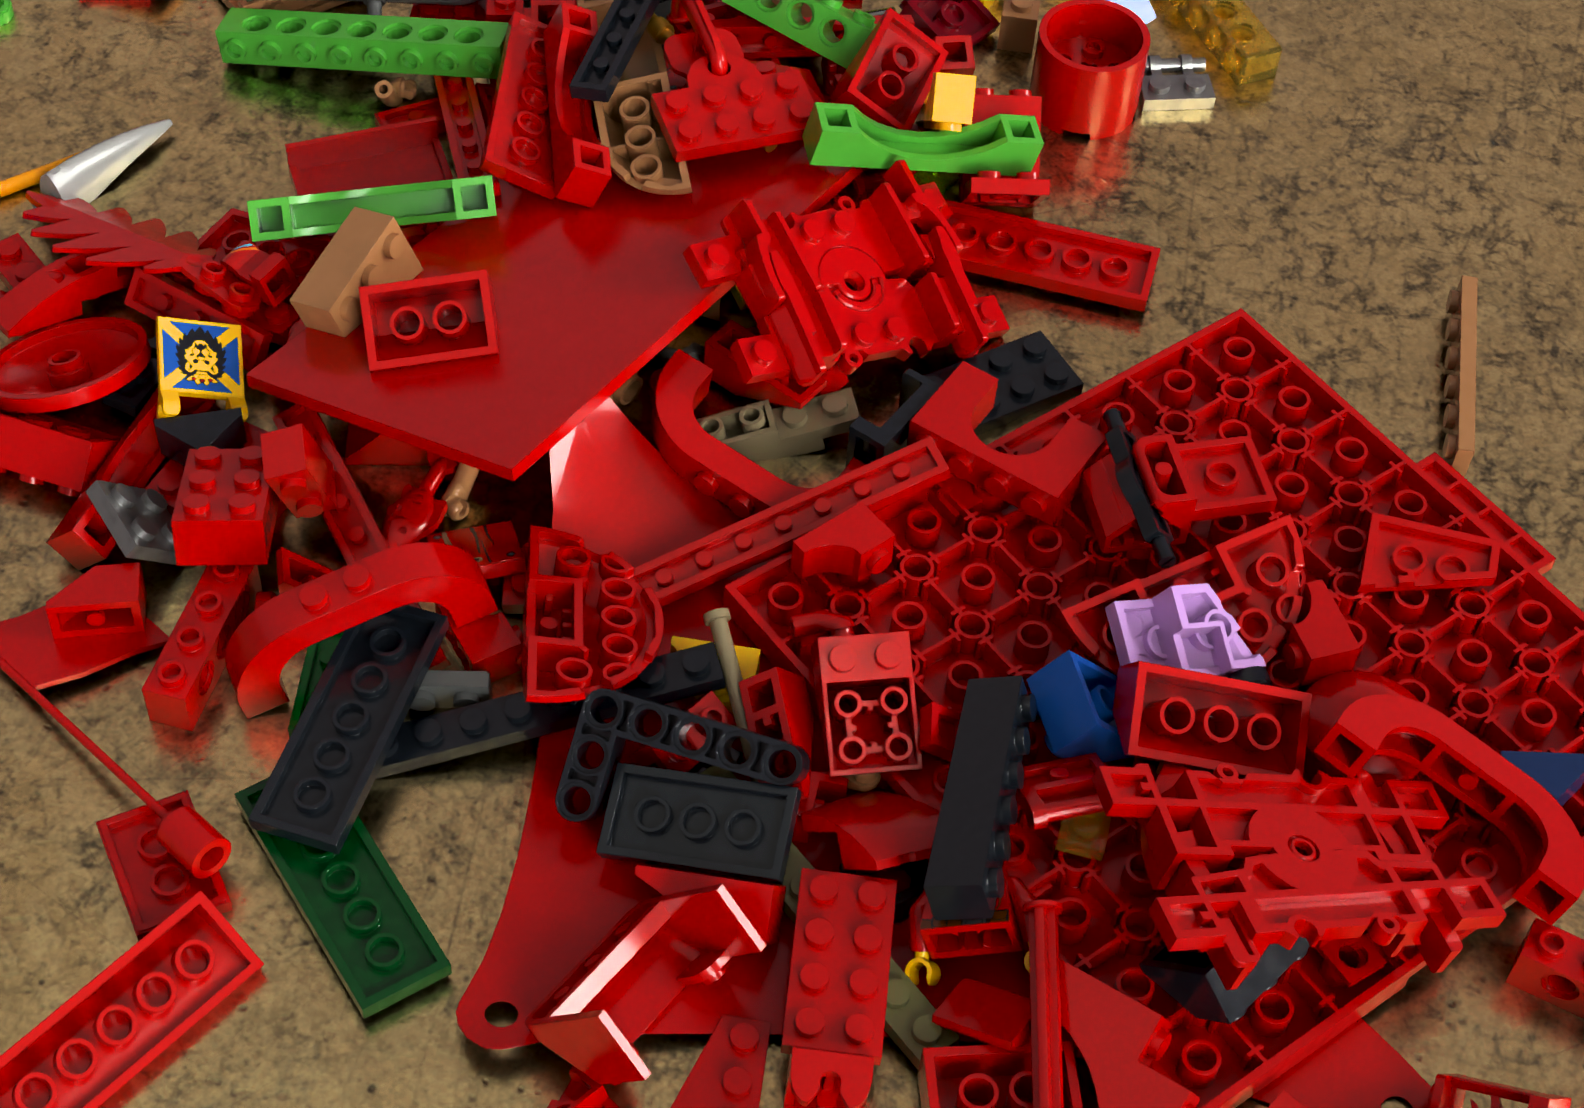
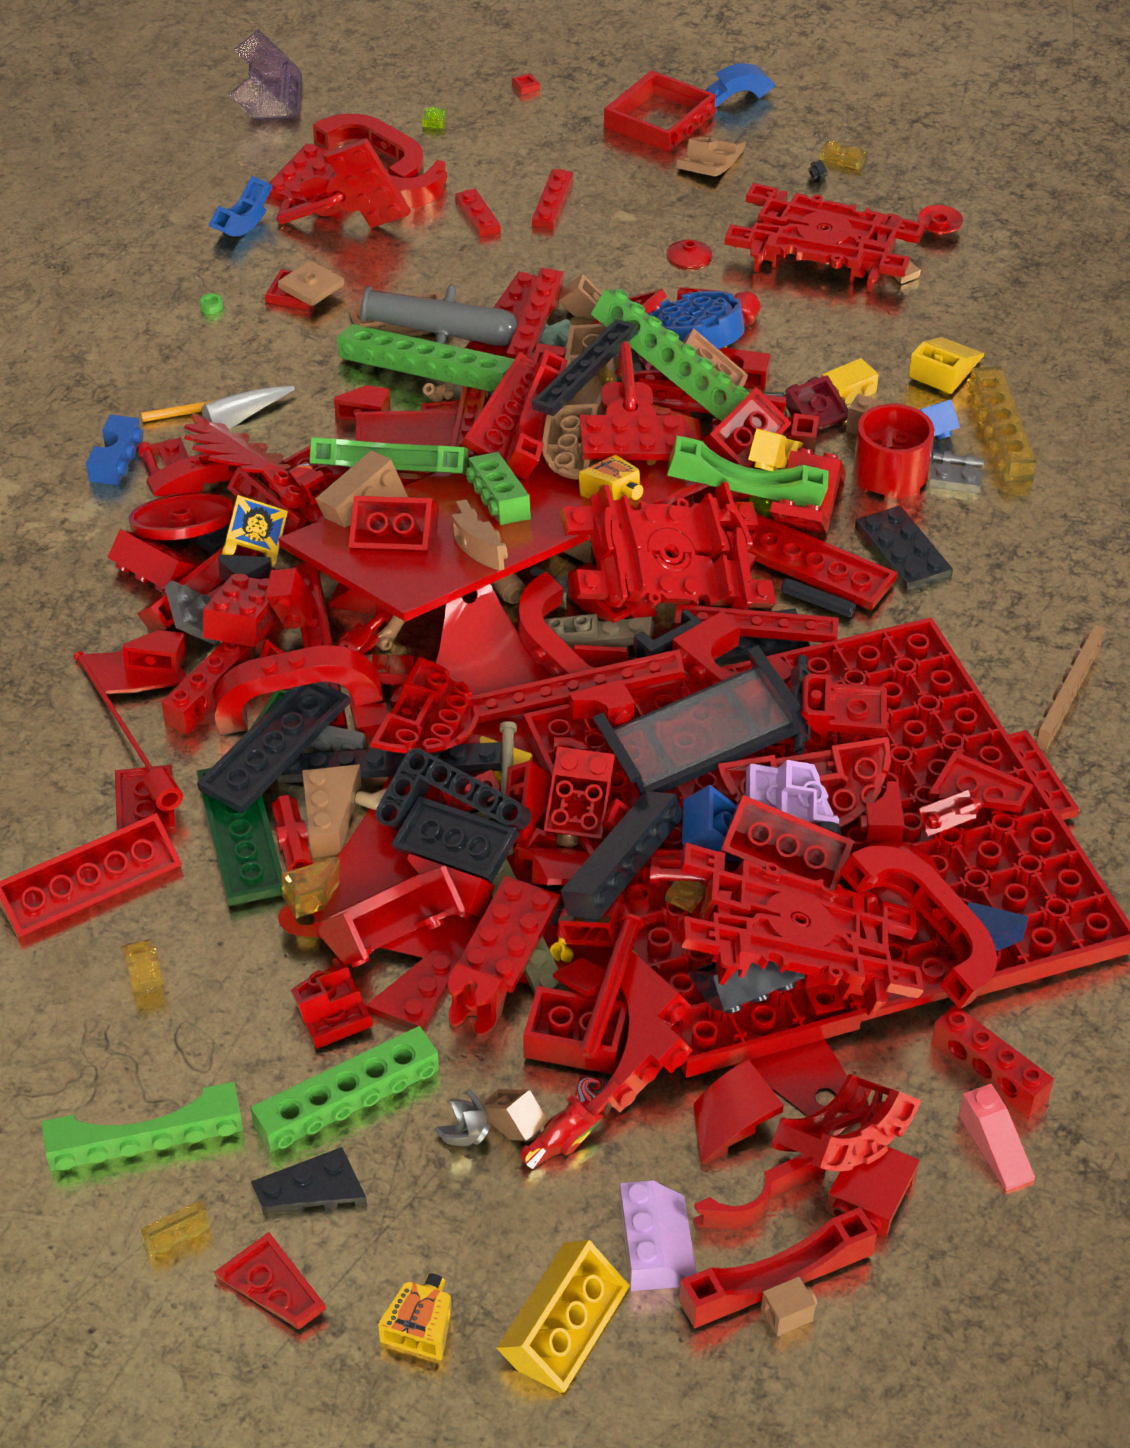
camera: 20 degrees right, 5 degrees down
none -> red piece [272,795,313,877]
none -> clear yellow slope [282,857,340,918]
none -> medium nougat wedge [302,764,361,858]
none -> red slope [334,385,390,422]
none -> tan arm [355,789,387,810]
none -> medium nougat slope [452,500,508,571]
none -> bright green brick [466,452,531,525]
none -> red panel [573,645,629,668]
none -> yellow torso [579,455,643,500]
none -> clear piece [593,645,801,796]
none -> red plate [674,604,839,643]
none -> black axle [781,578,856,618]
none -> black plate [855,505,953,591]
none -> hinge [918,790,982,836]

